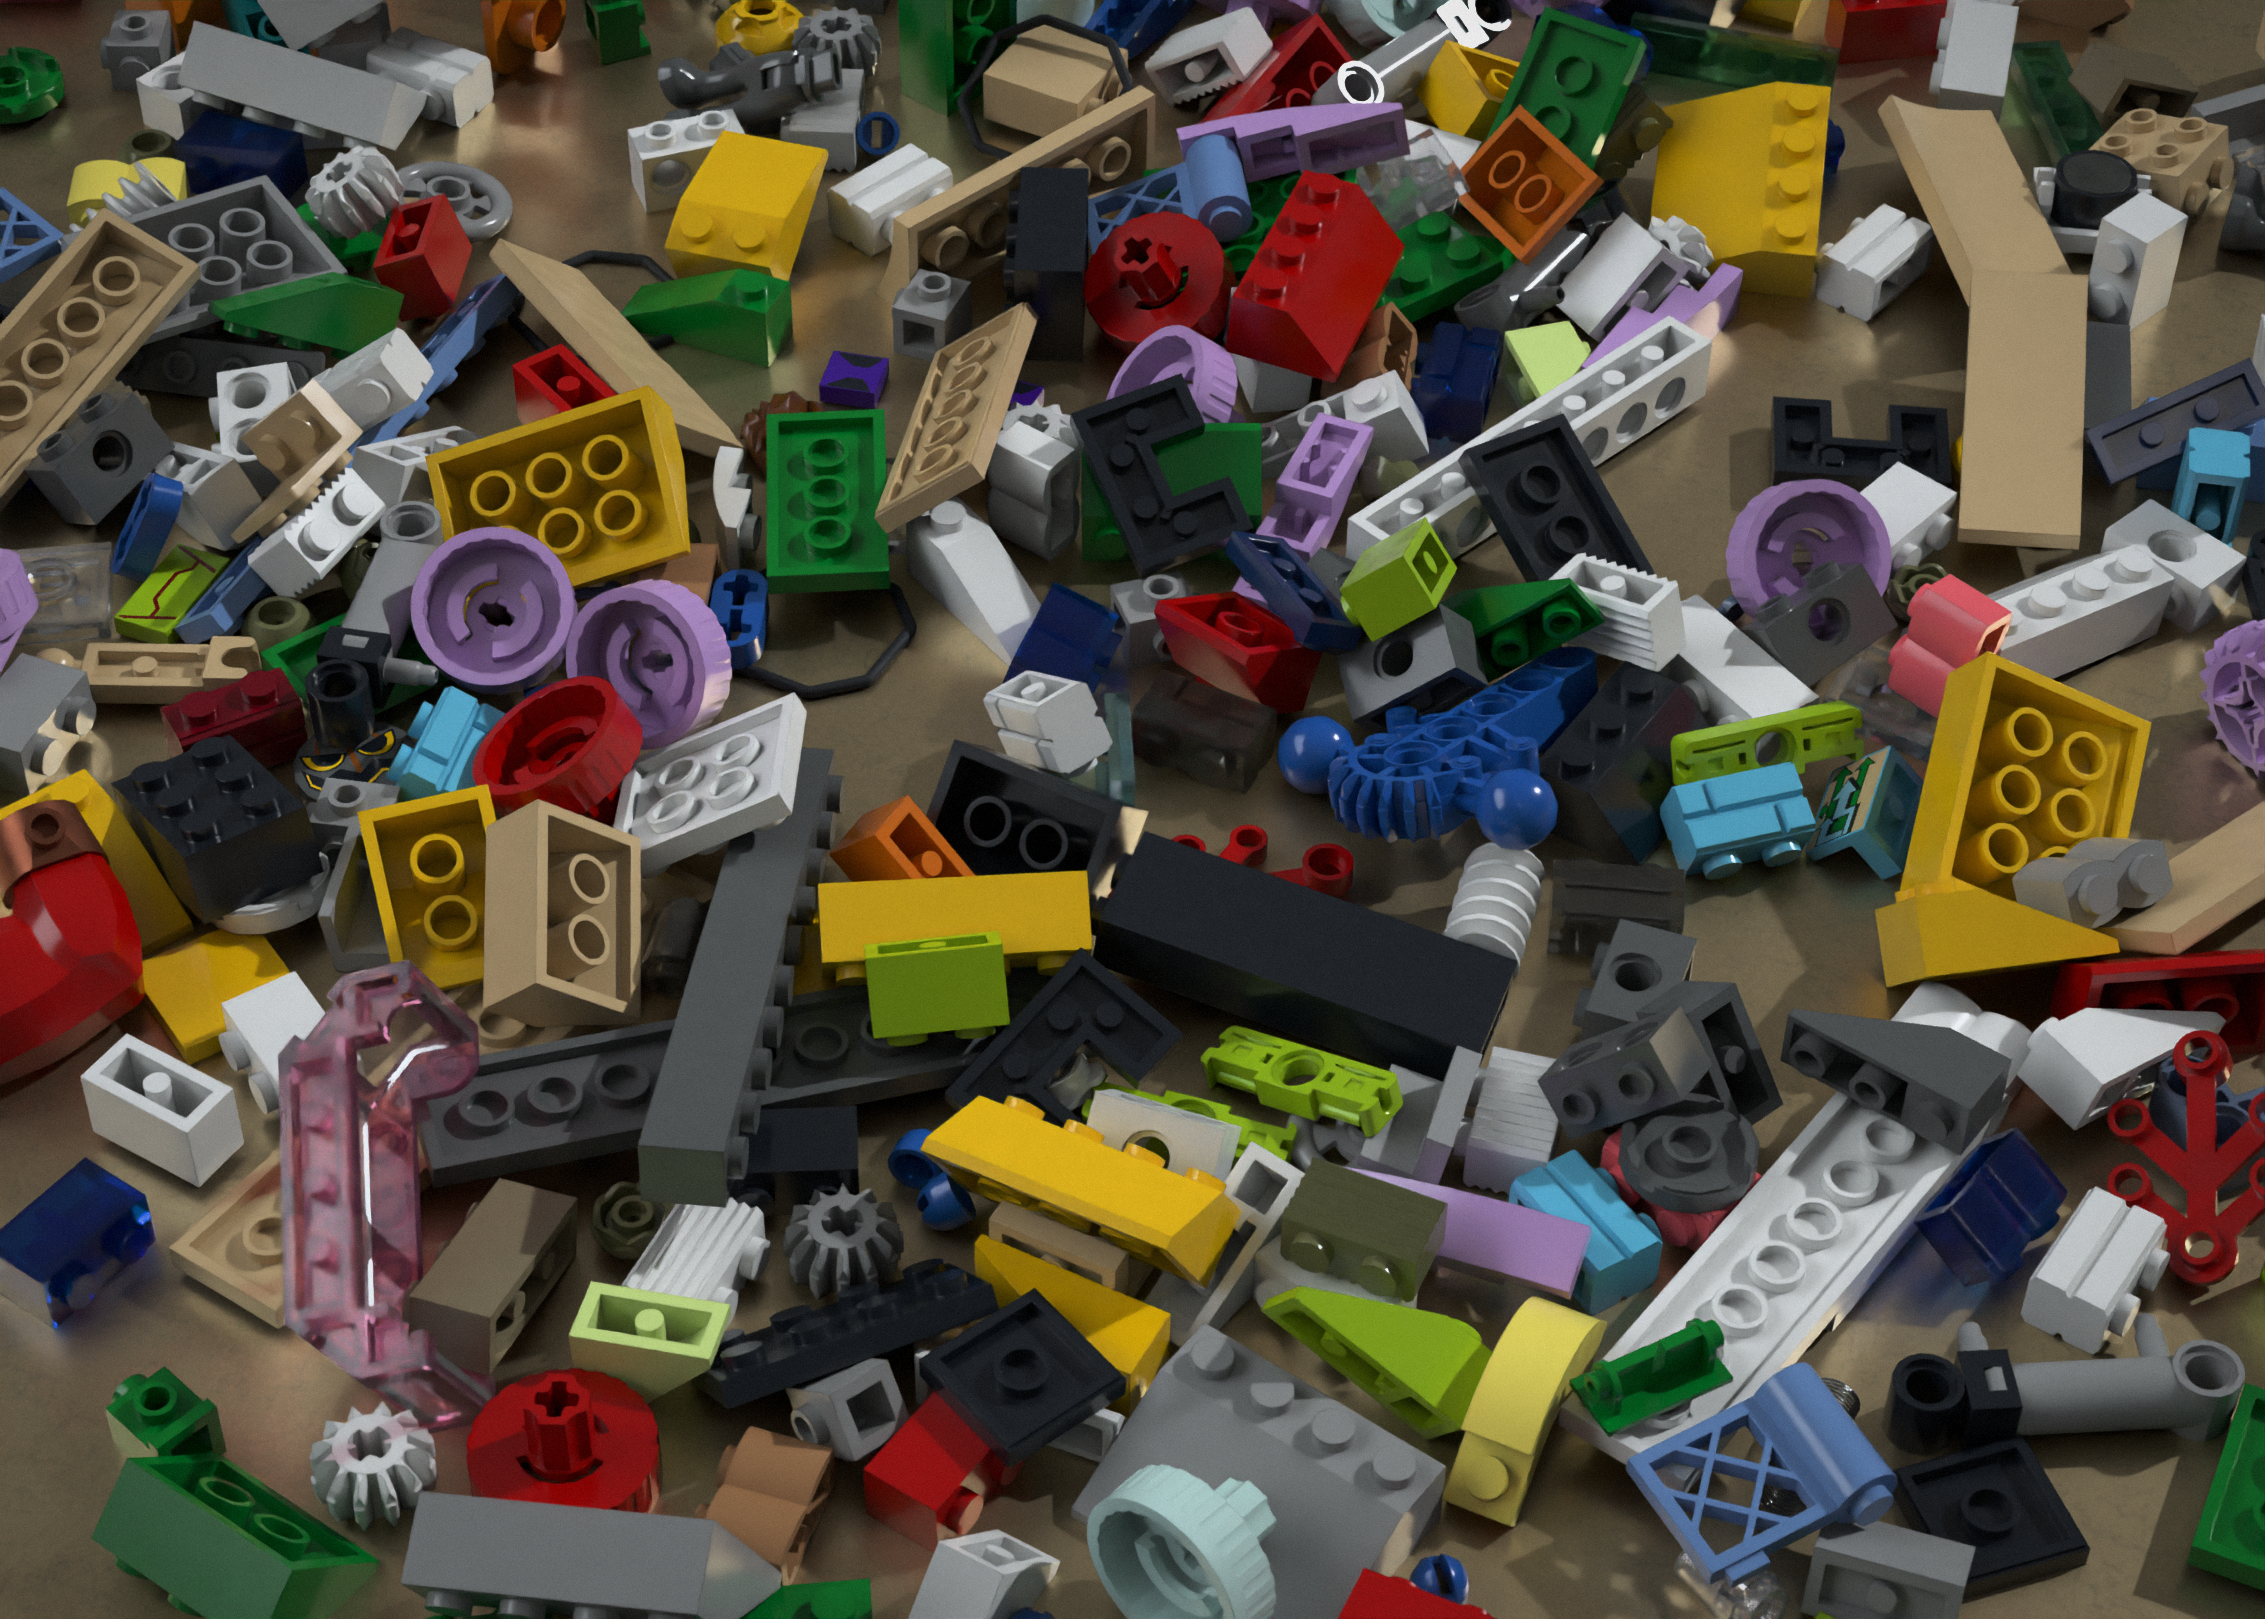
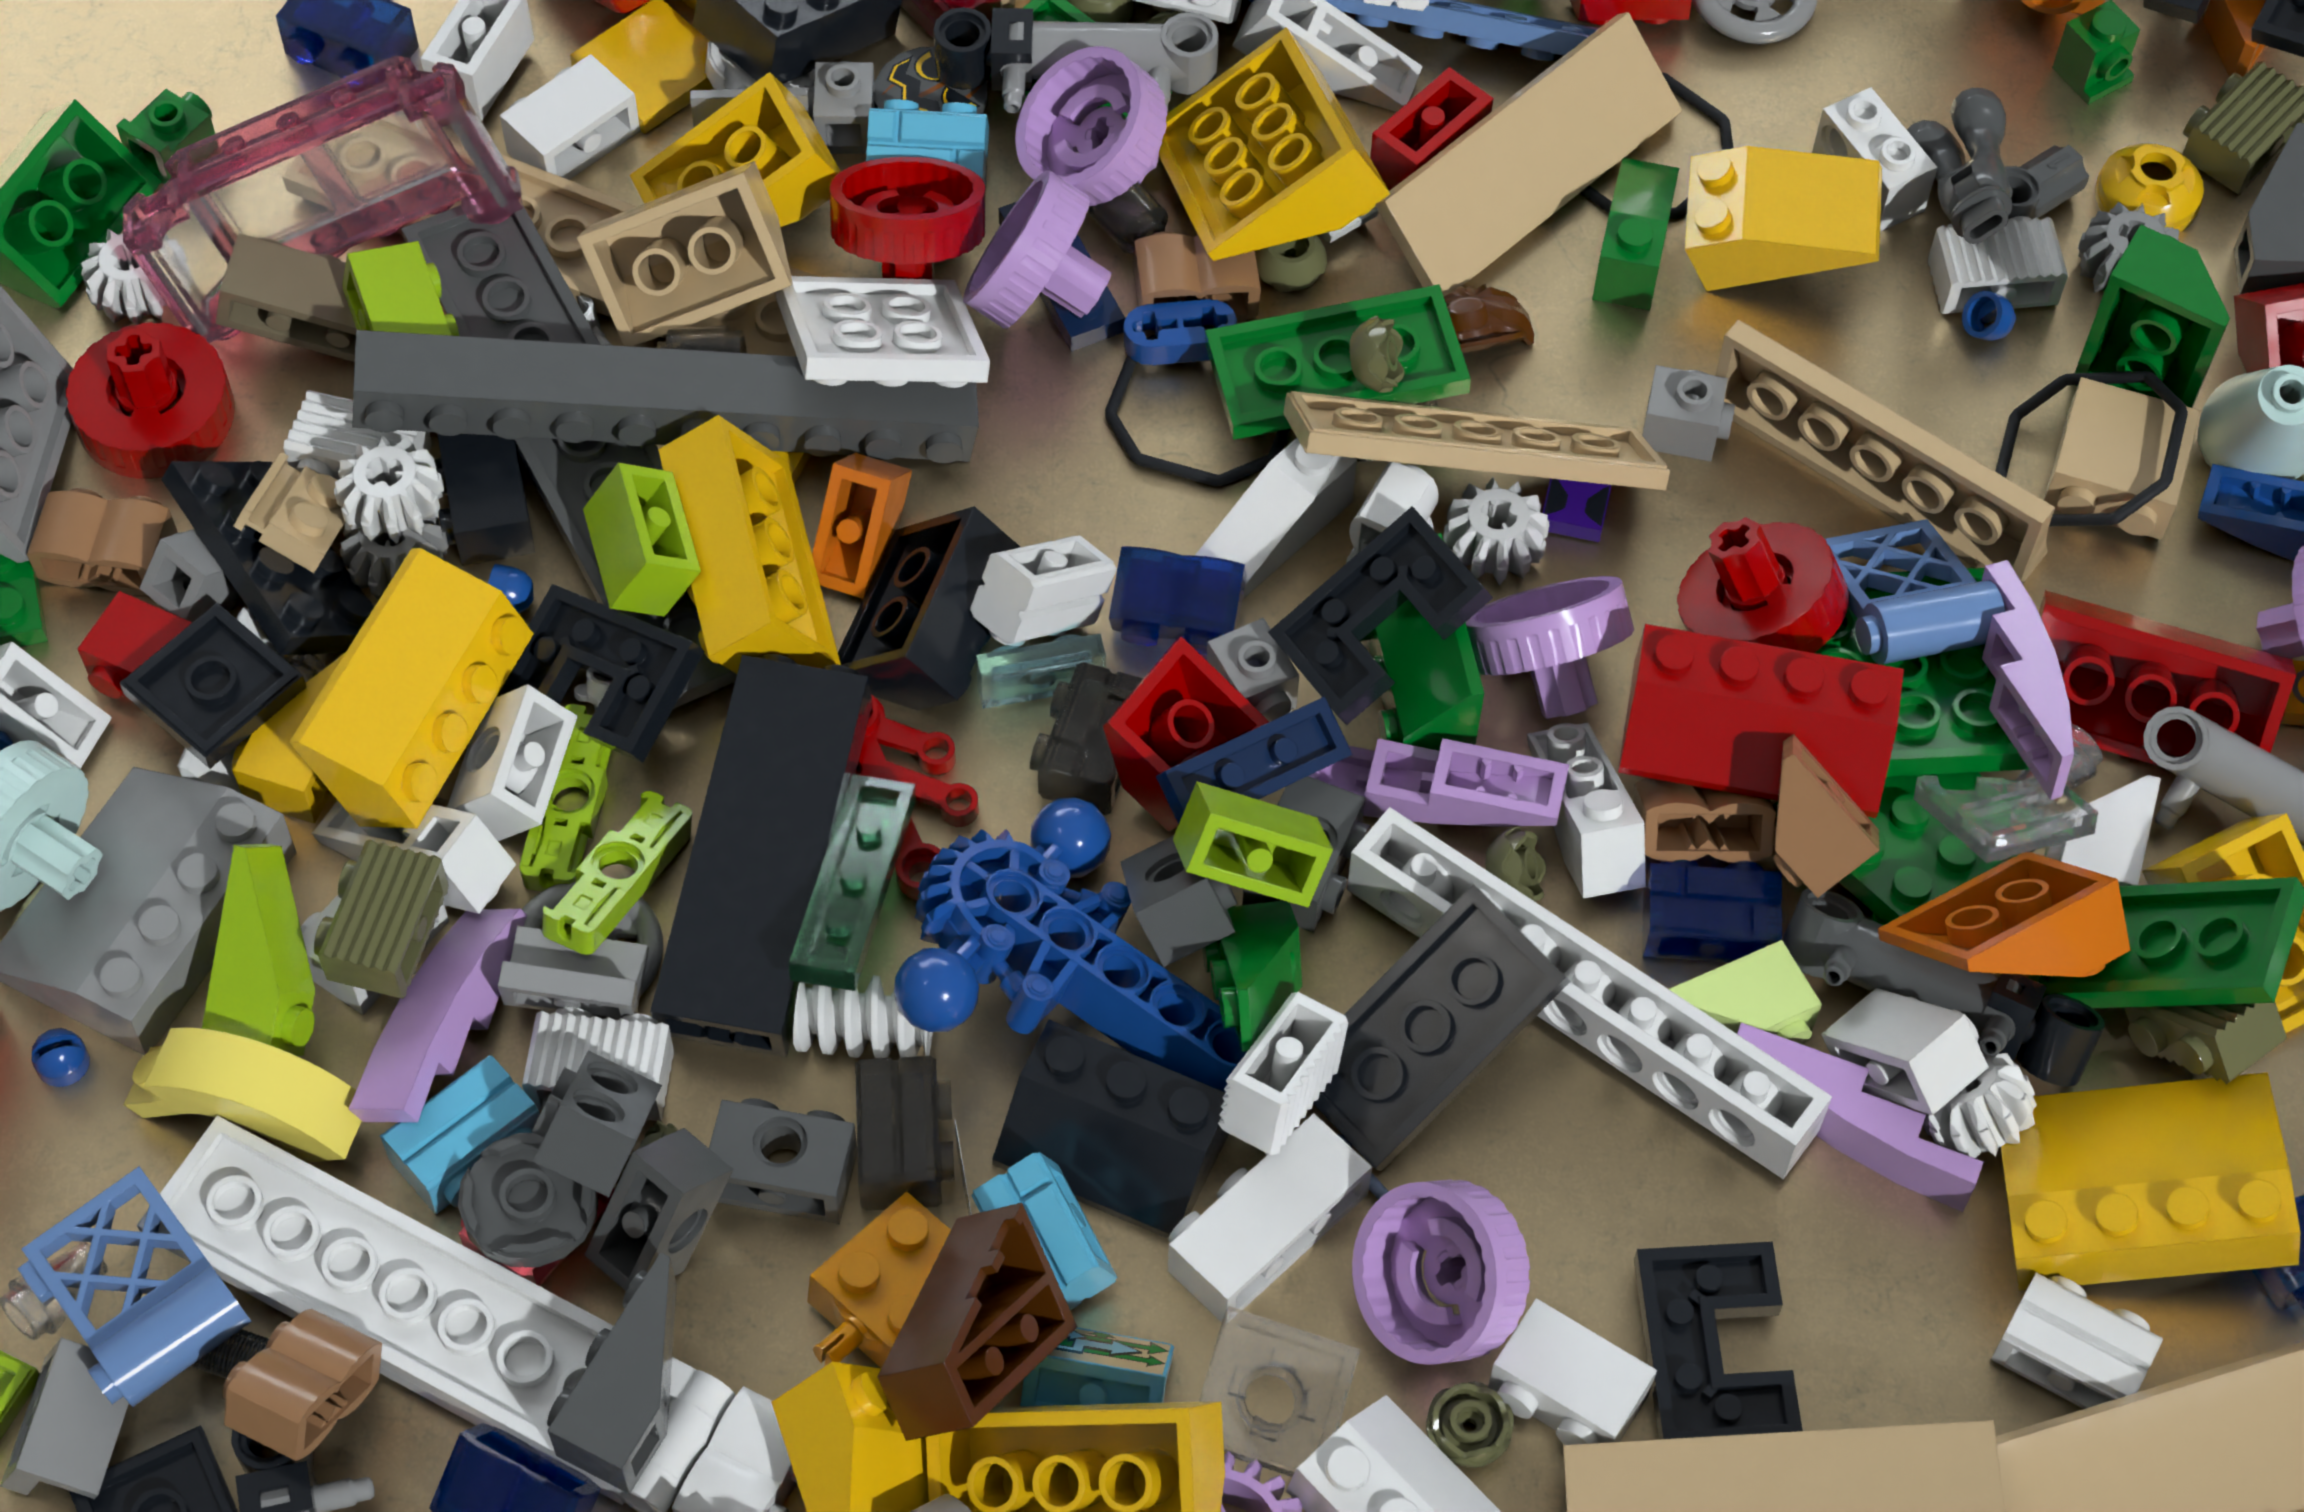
camera: 80 degrees right, 15 degrees up
yellowish green slope [568,1281,731,1404] -> none
white slope [713,446,762,571] -> none
dark purple tile [819,351,889,409] -> none
white brick [827,143,953,257] -> none
black brick [1003,167,1089,362] -> none
white brick [1145,7,1273,107] -> none
green hinge [1569,1318,1733,1438] -> none
lime piece [1671,700,1864,786] -> none
dark grey brick [1741,560,1898,688] -> none
coral brick [1888,574,2012,719] -> none
none -> medium nougat brick [222,1309,382,1461]
none -> tan plate [233,452,345,573]
none -> white gear [334,434,444,544]
none -> lime brick [342,241,459,336]
none -> clear green plate [789,774,916,991]
none -> light orange plate [807,1191,951,1368]
none -> reddish brown wedge [877,1203,1077,1441]
none -> sticker [955,1119,972,1215]
none -> olive plate [1350,316,1405,393]
none -> medium nougat slope [1773,734,1879,898]

